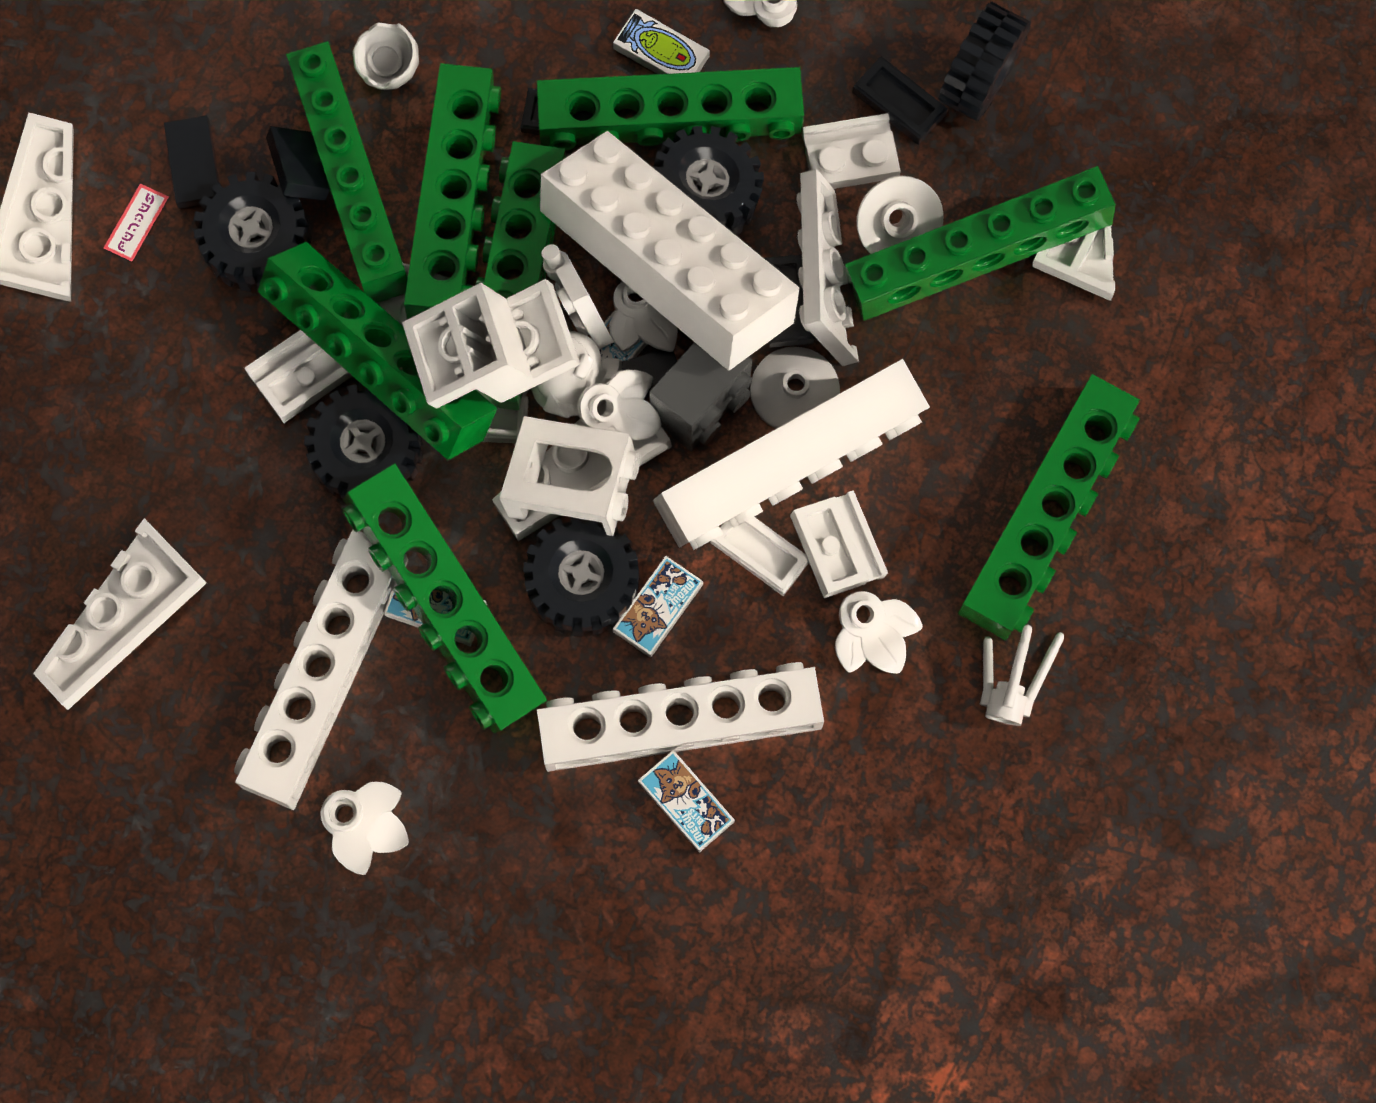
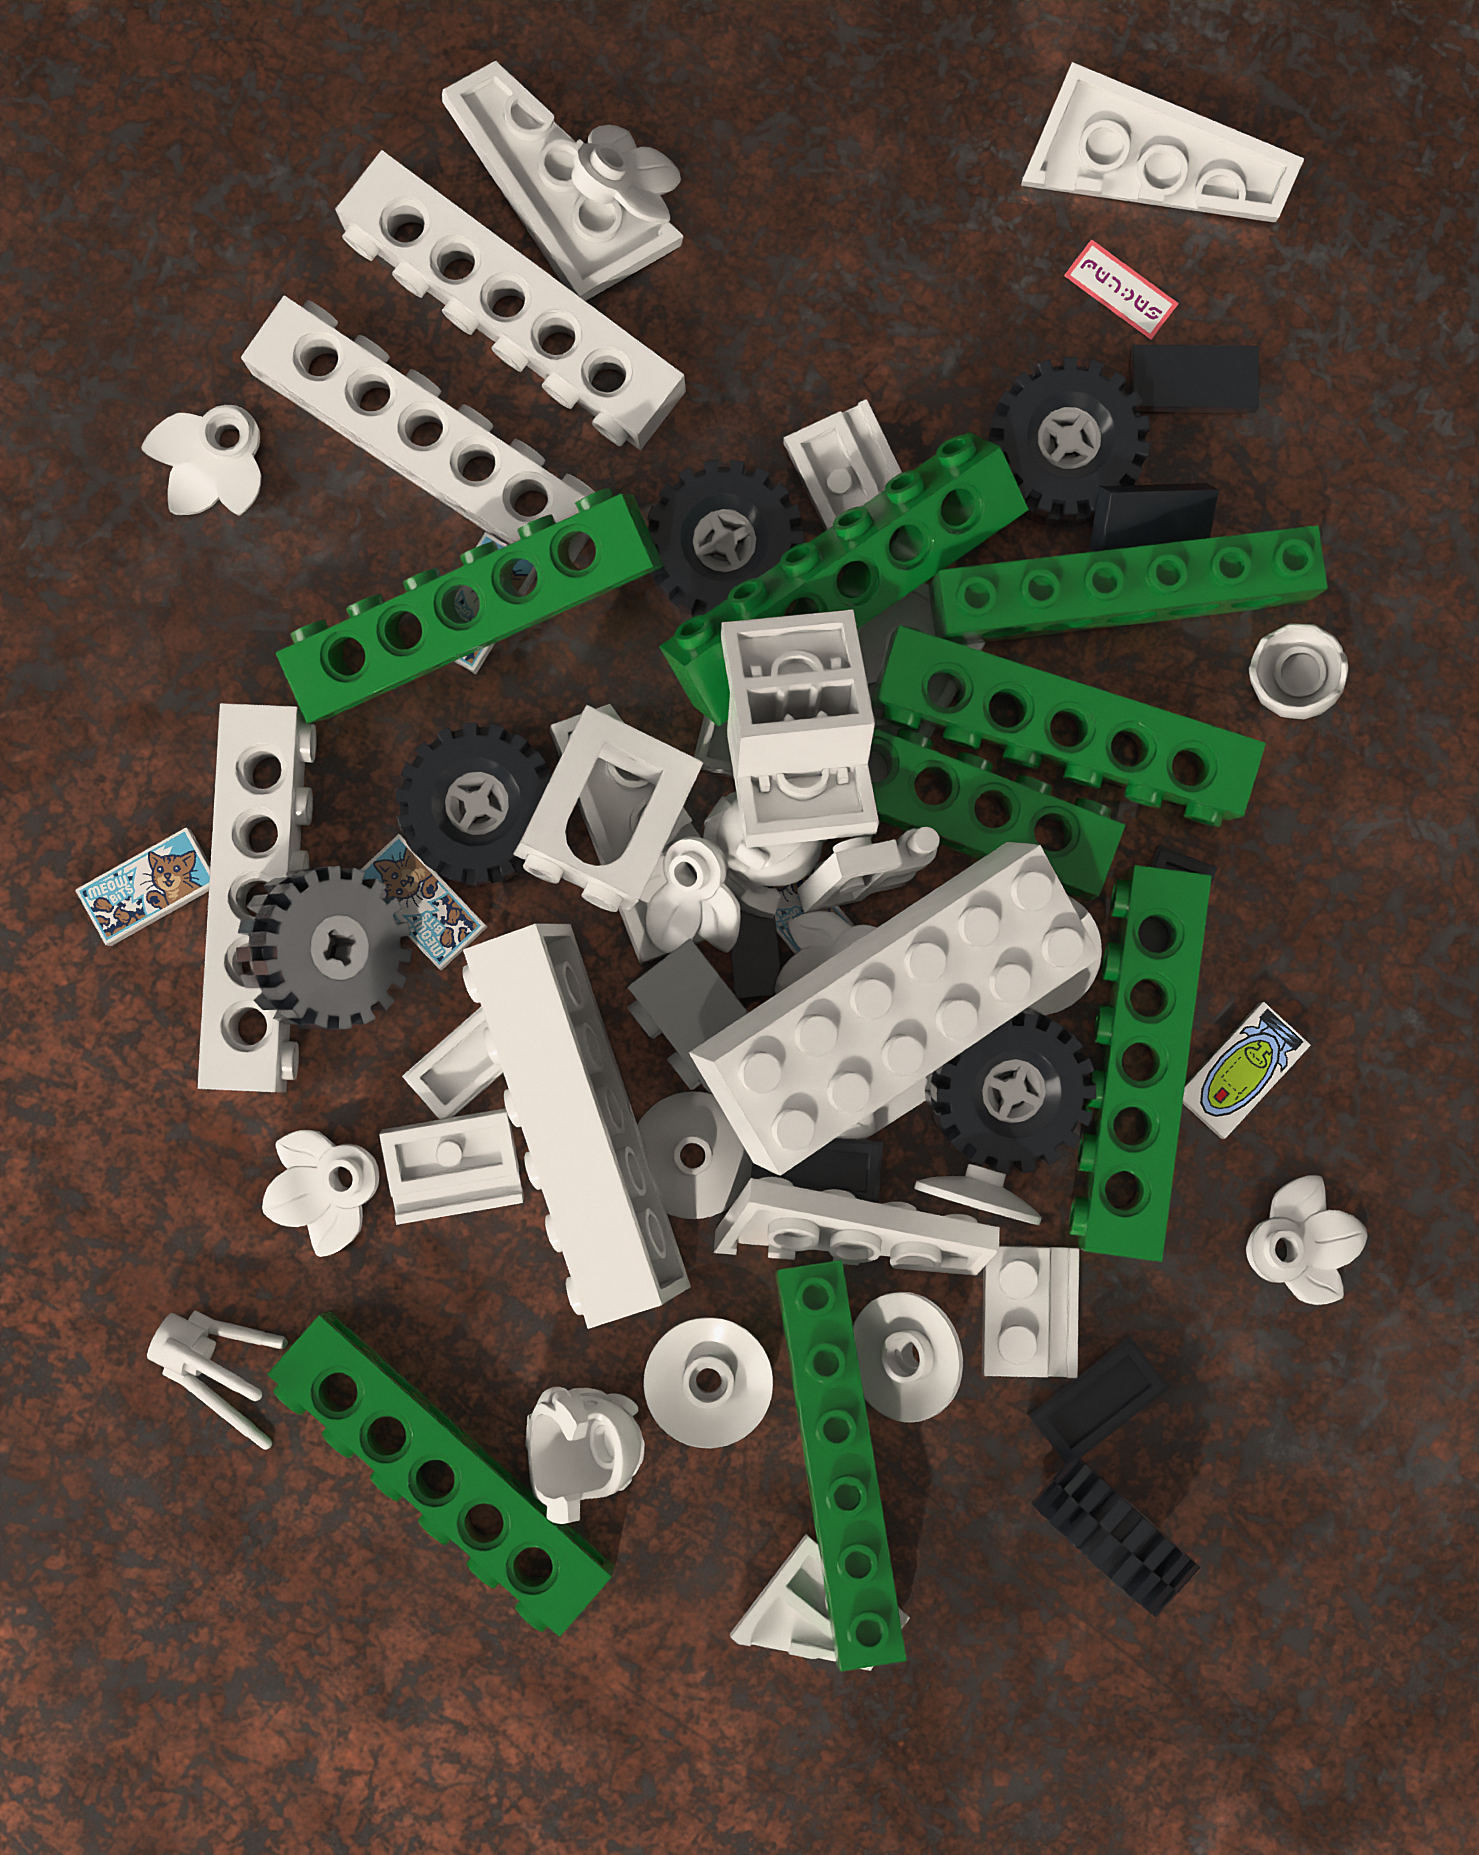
camera: 105 degrees right, 10 degrees up
none -> wheel [236,866,412,1030]
none -> white brick [335,150,686,451]
none -> white helmet [525,1387,645,1524]
none -> white plate [571,125,681,223]
none -> white dish [644,1317,773,1448]
none -> white dish [914,1164,1042,1225]

